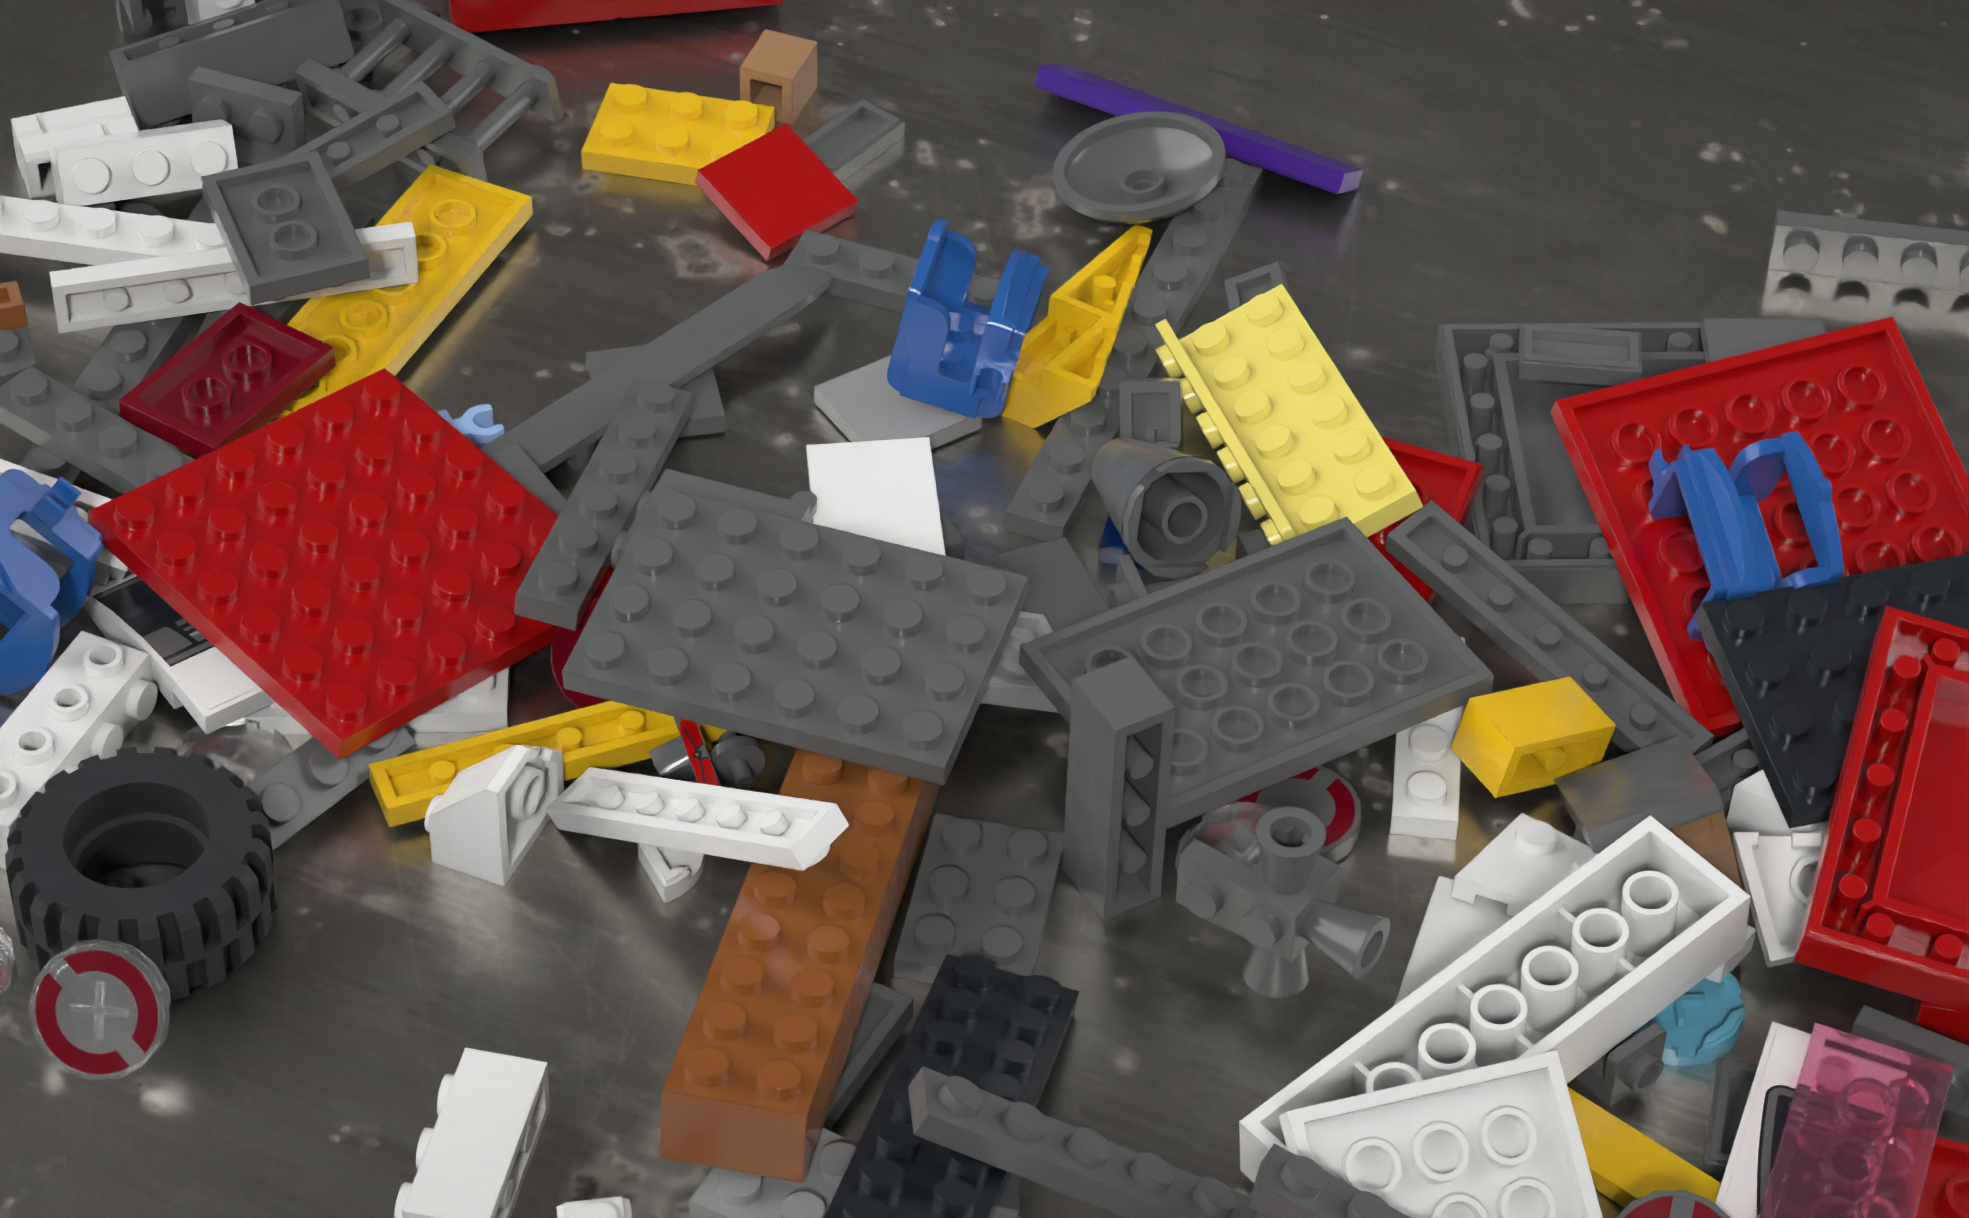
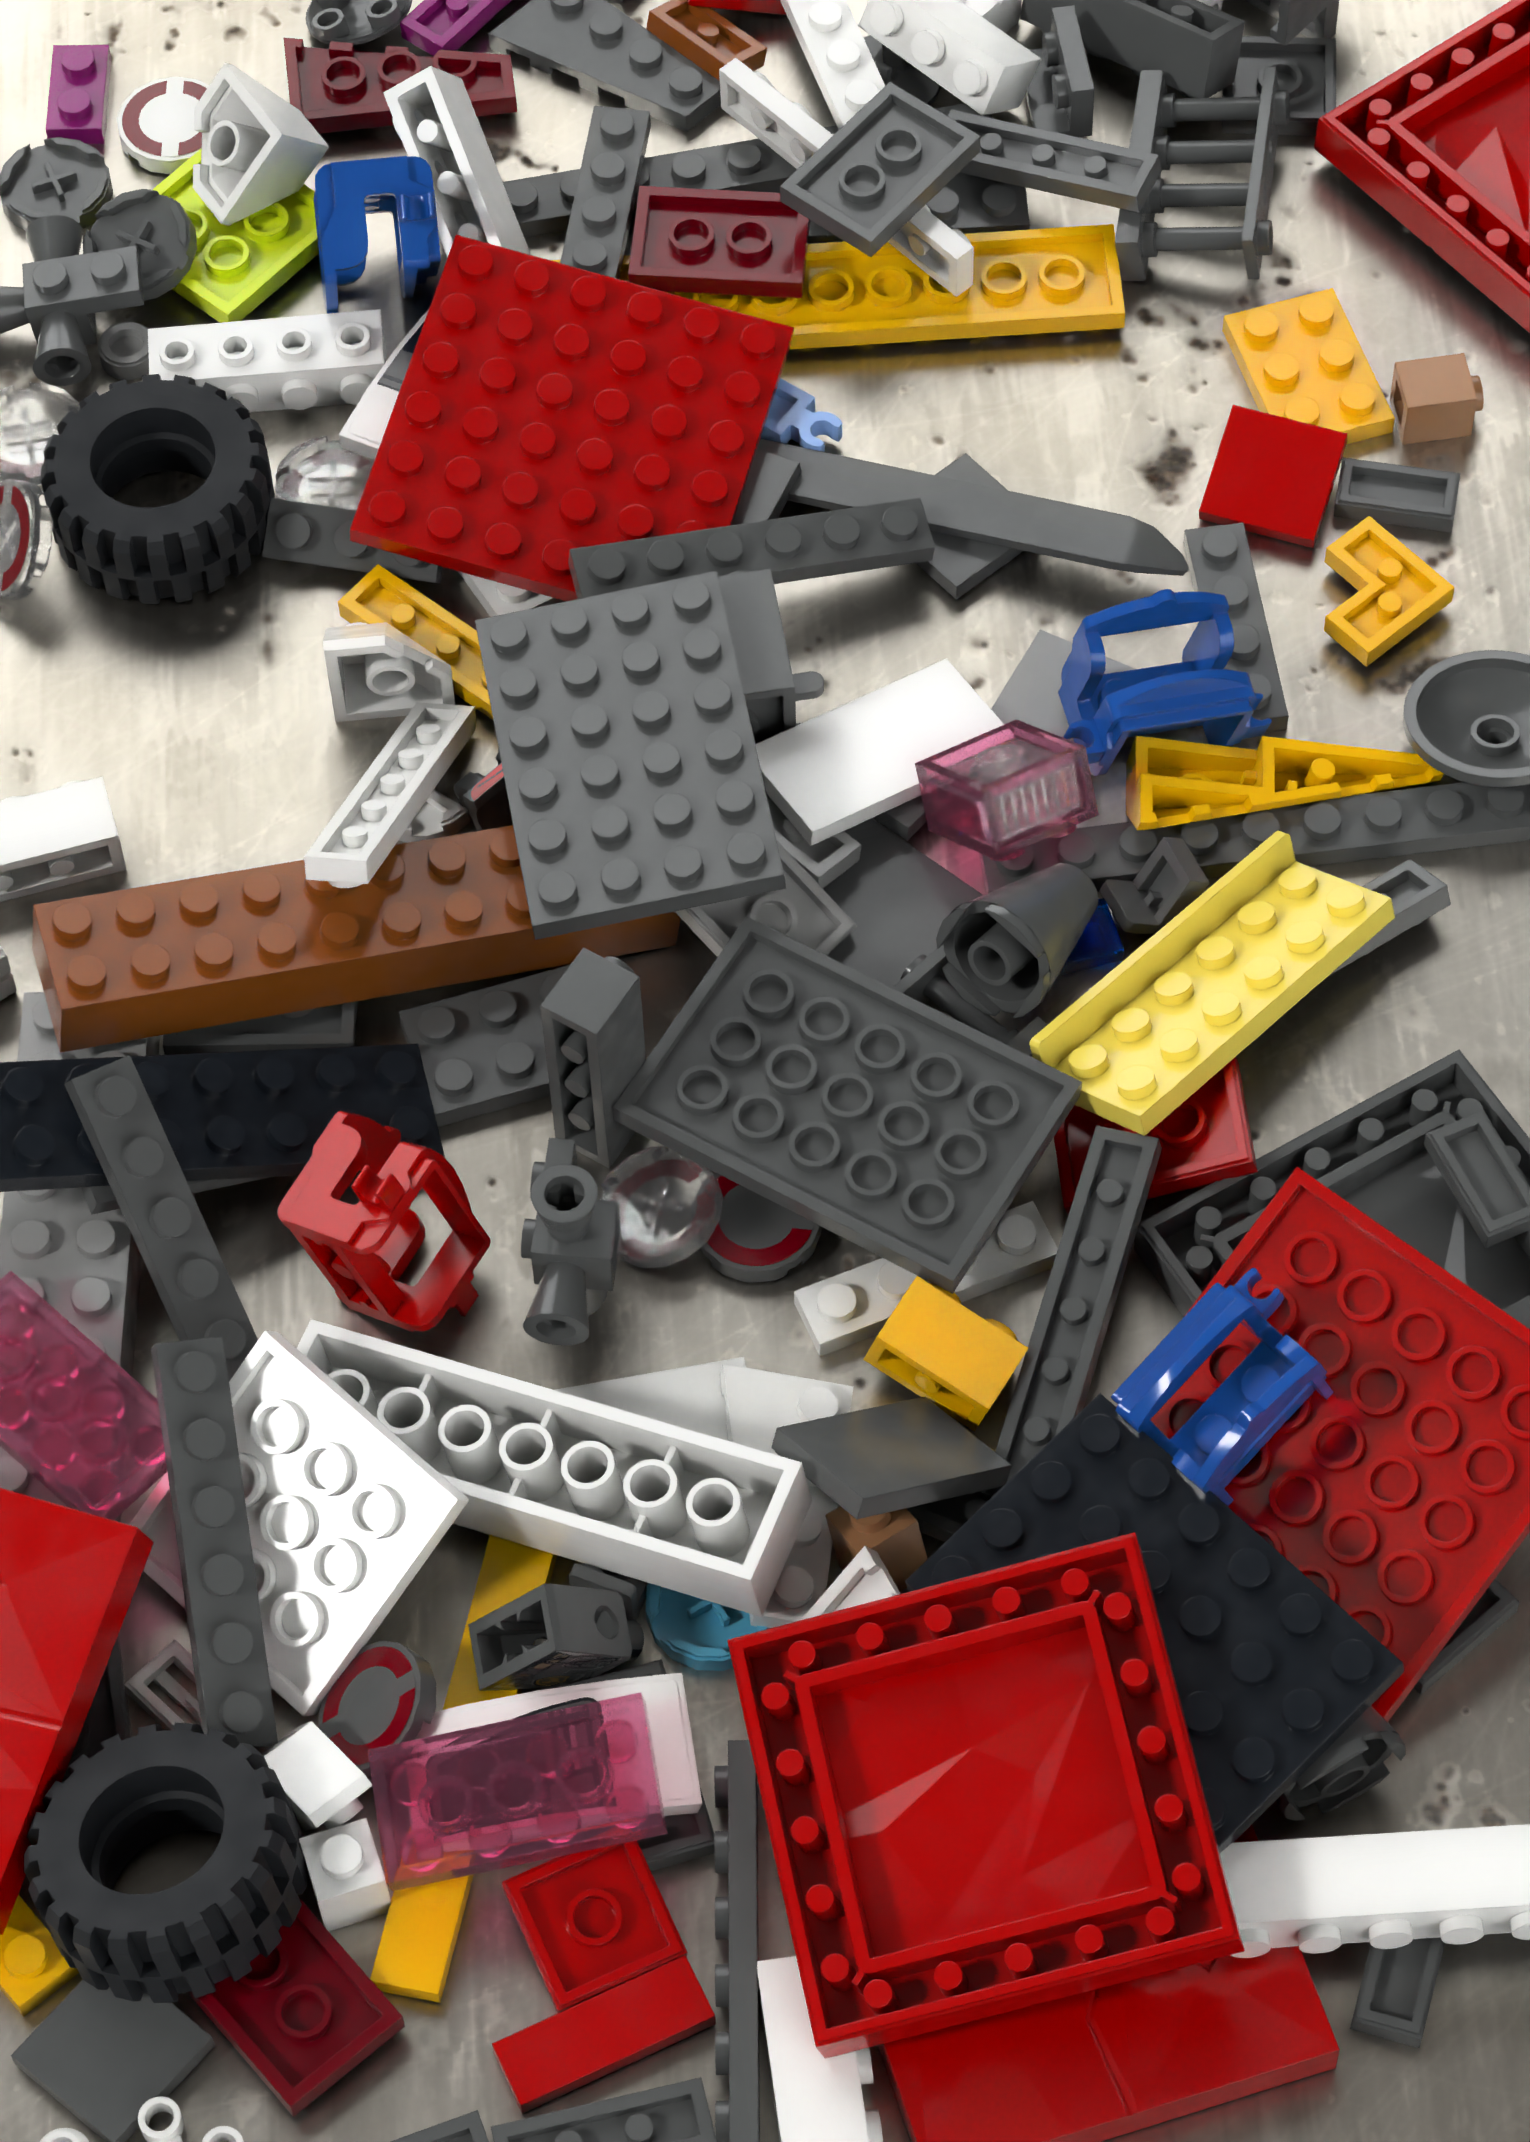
camera: 65 degrees right, 15 degrees up
none -> red animal [277,1111,491,1332]
none -> dark grey torso [468,1584,644,1691]
none -> clear pink piece [915,719,1099,861]
none -> yellow plate [1324,516,1454,667]

